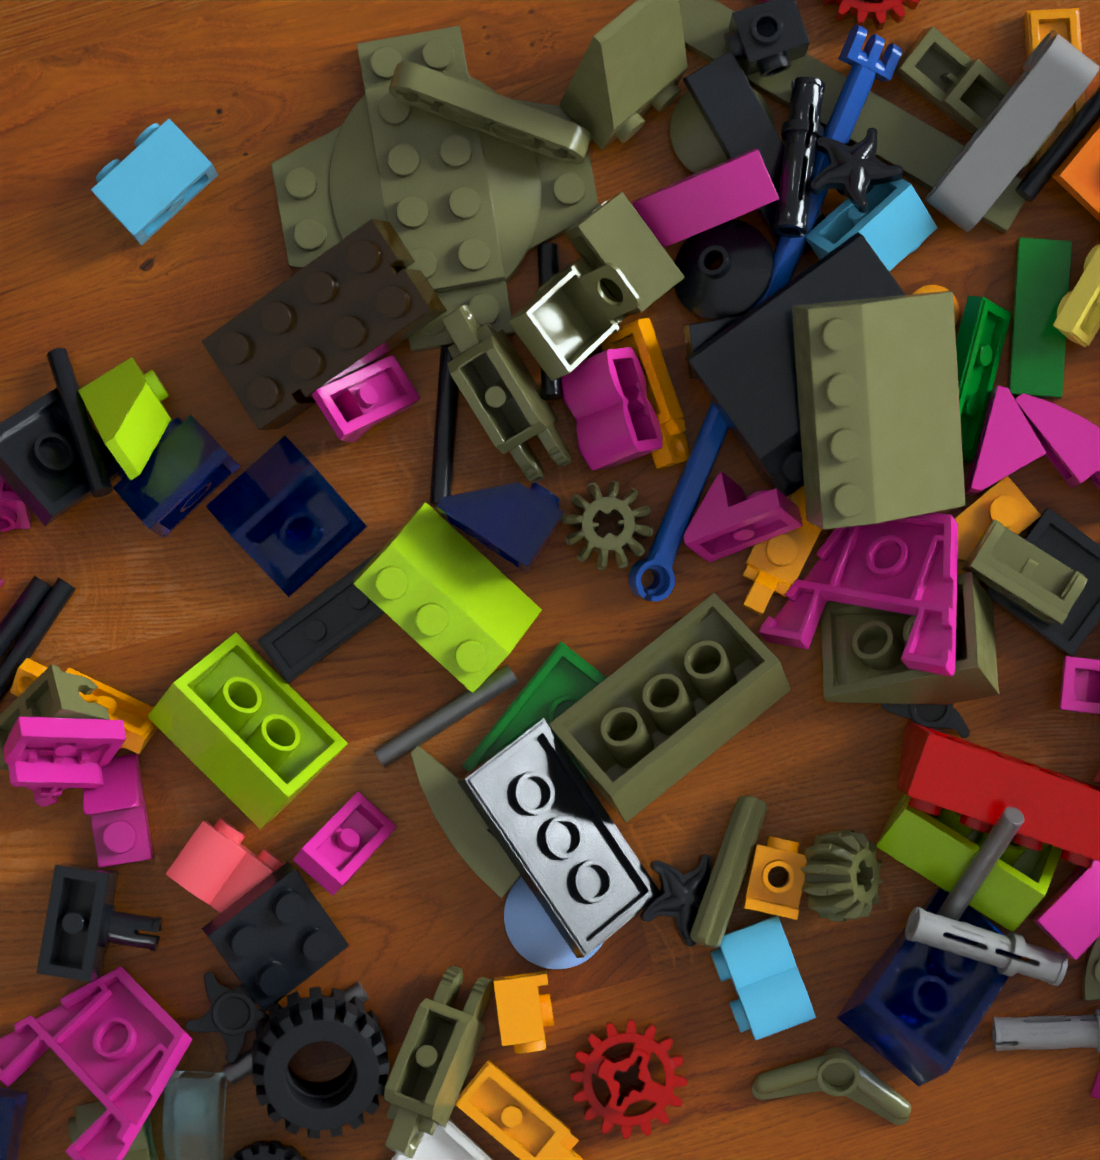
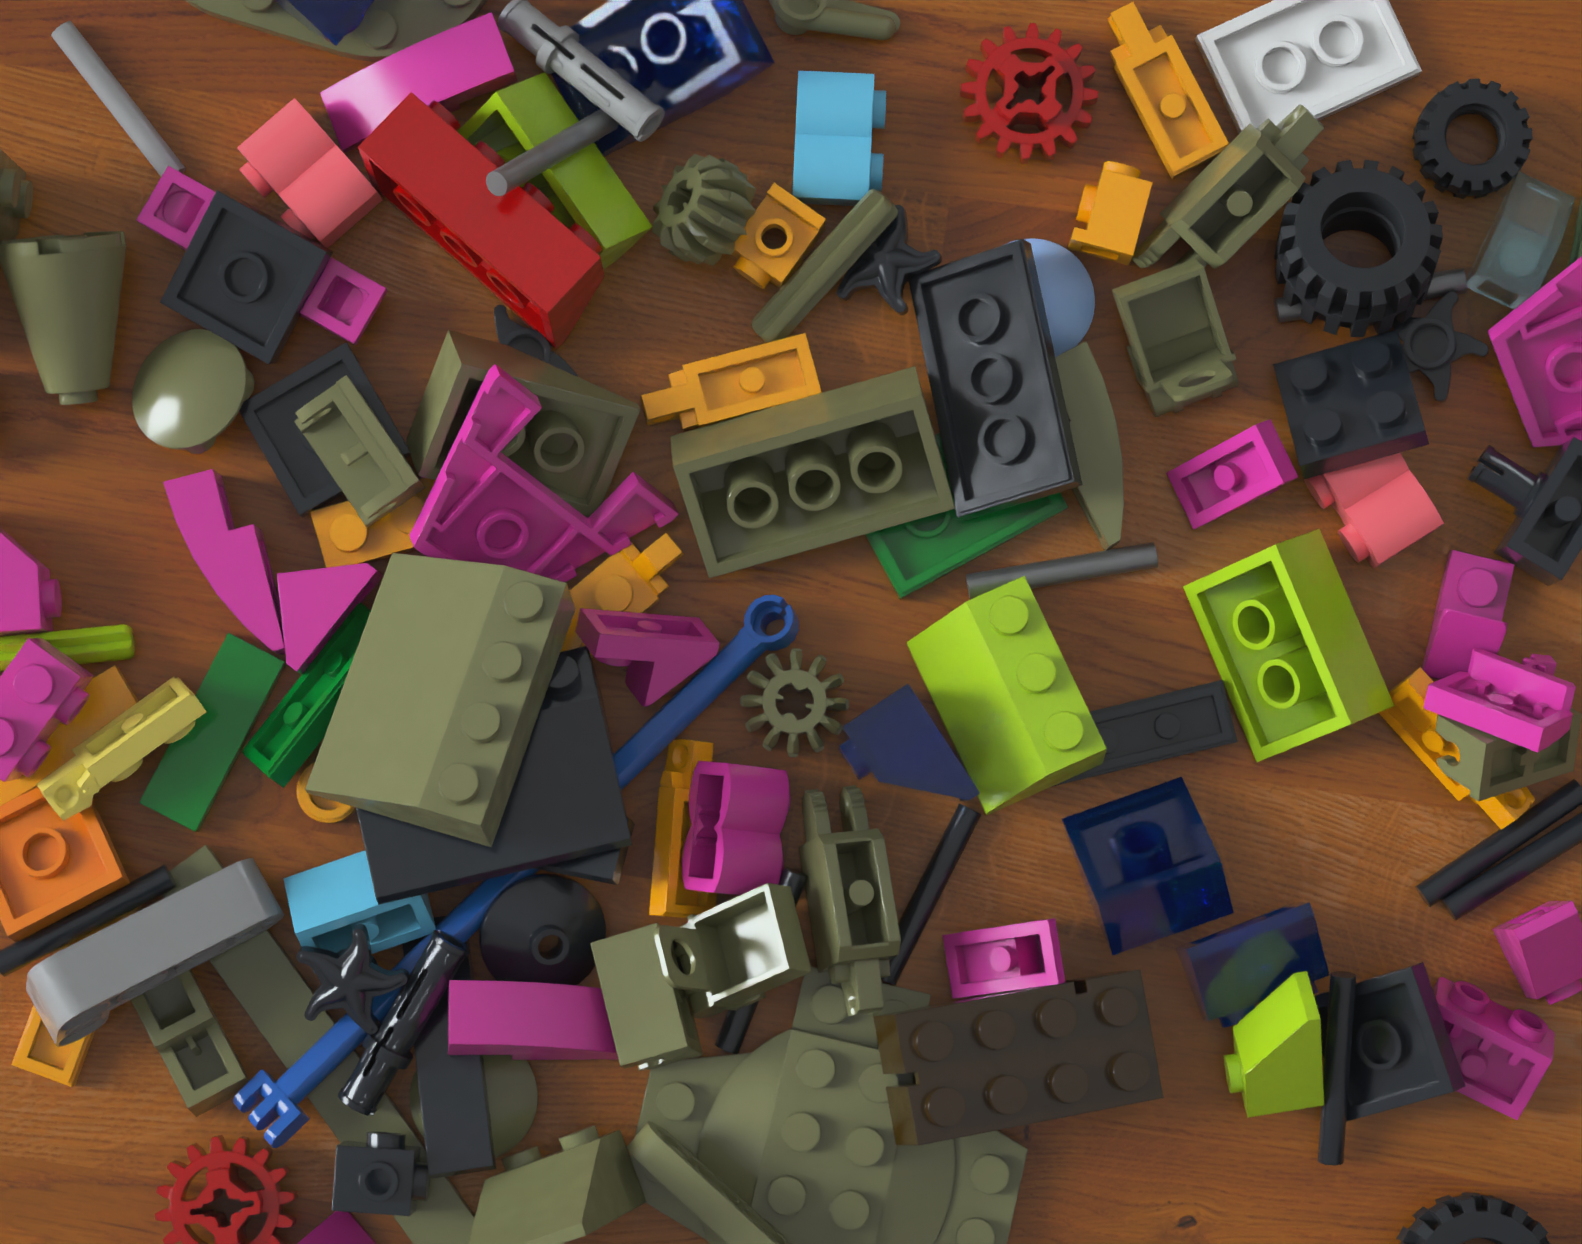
camera: 150 degrees left, 0 degrees up
none -> light orange hinge [641,333,822,431]
none -> olive piece [1112,259,1239,417]

